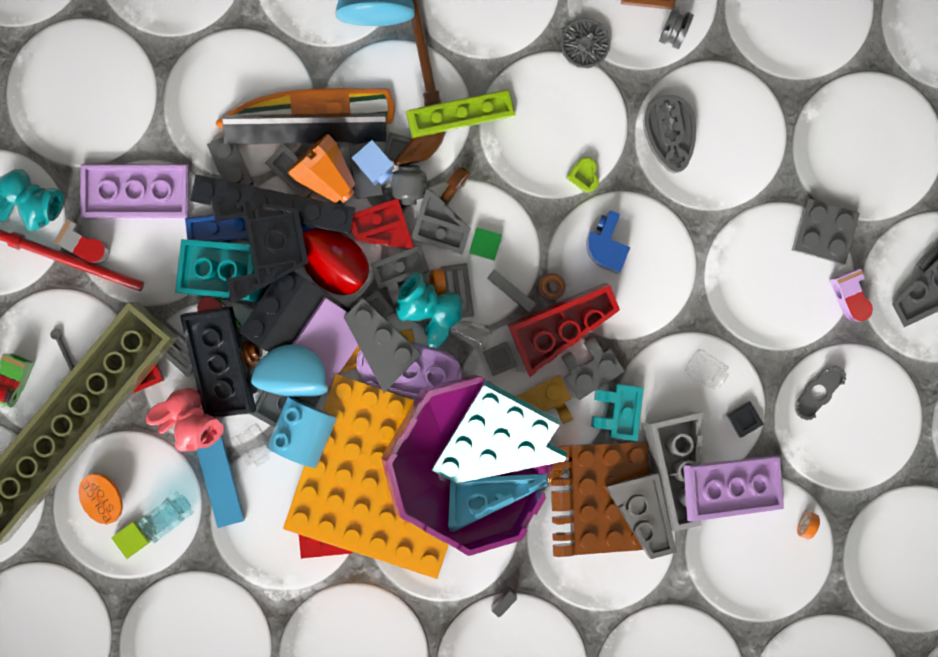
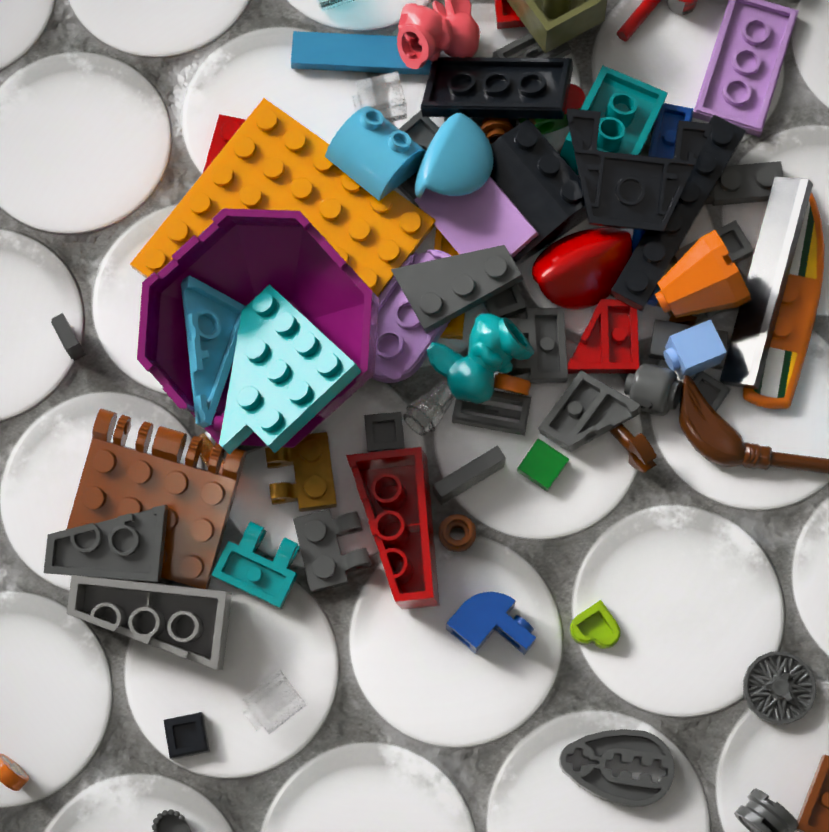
camera: 110 degrees right, 15 degrees down
lime tile [406,89,515,138] -> none
lavender tile [684,455,784,521] -> none

